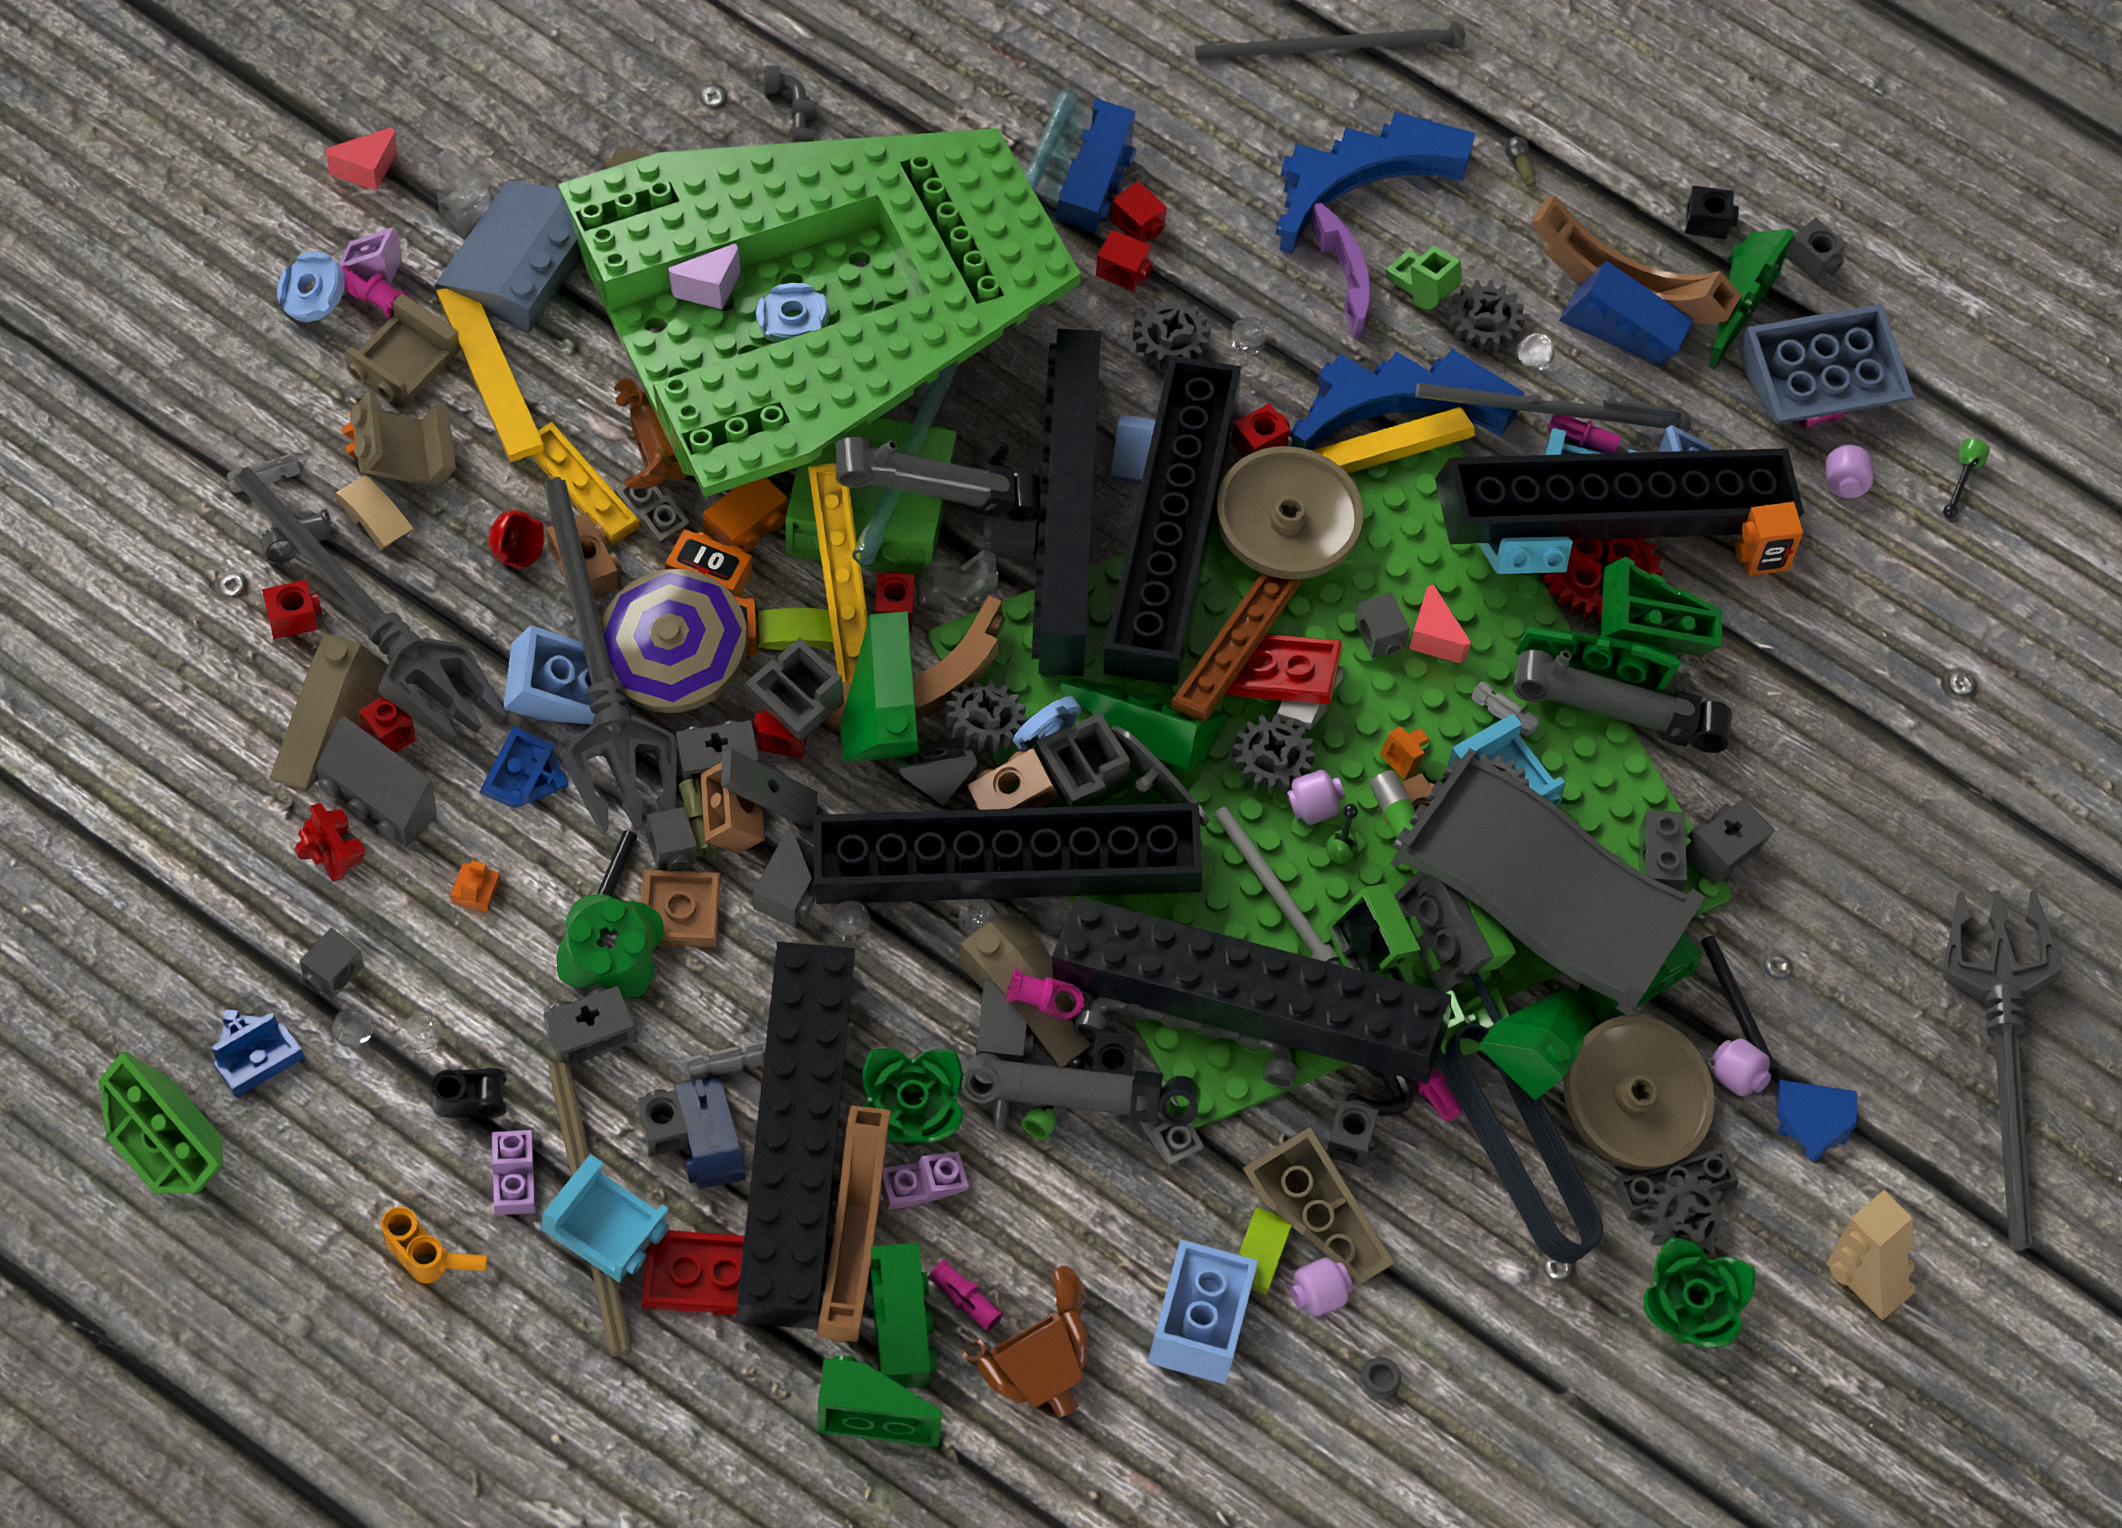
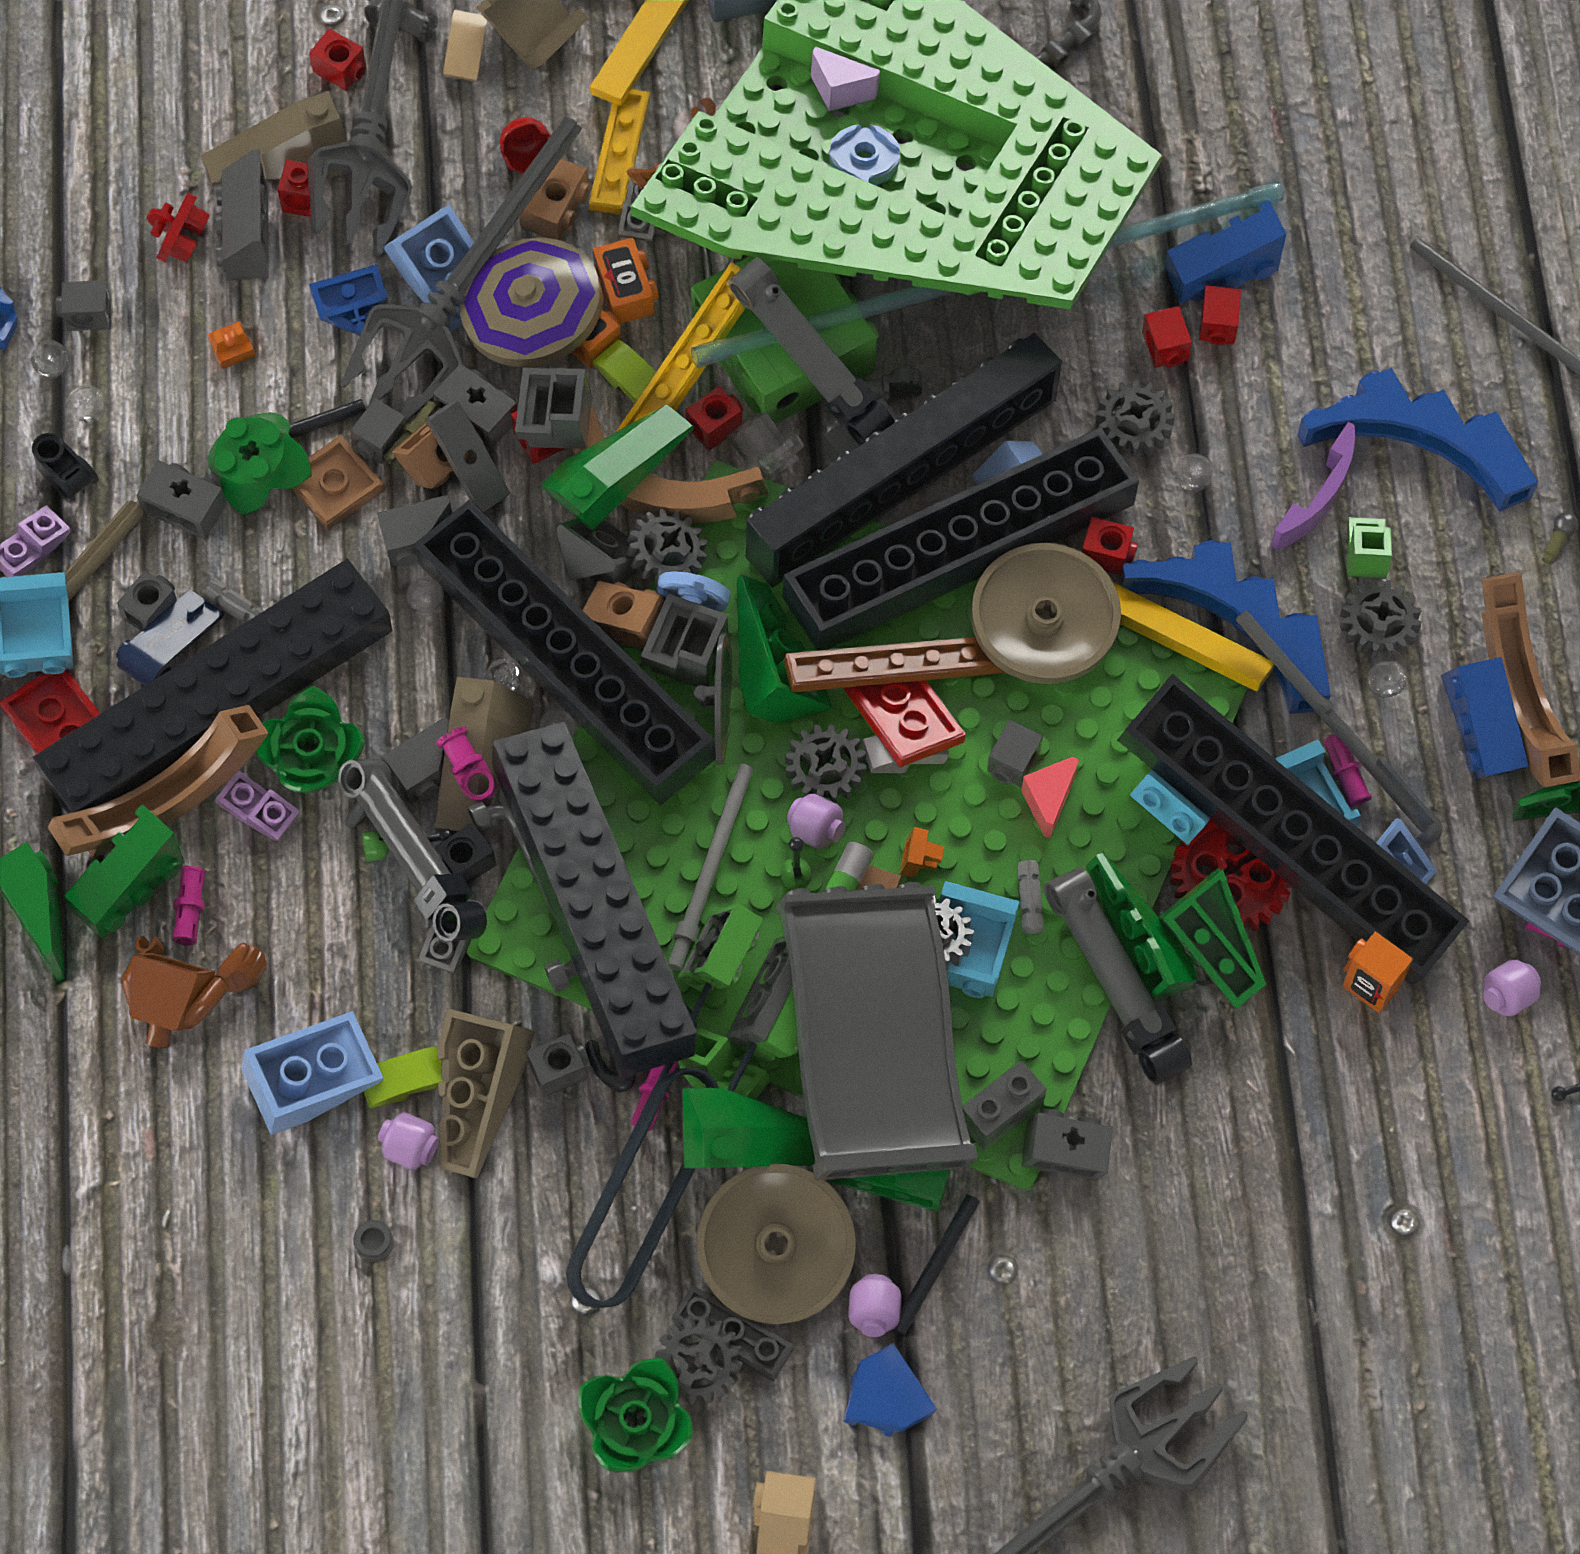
camera: 55 degrees right, 5 degrees up
orange brick [703,477,788,553] -> none

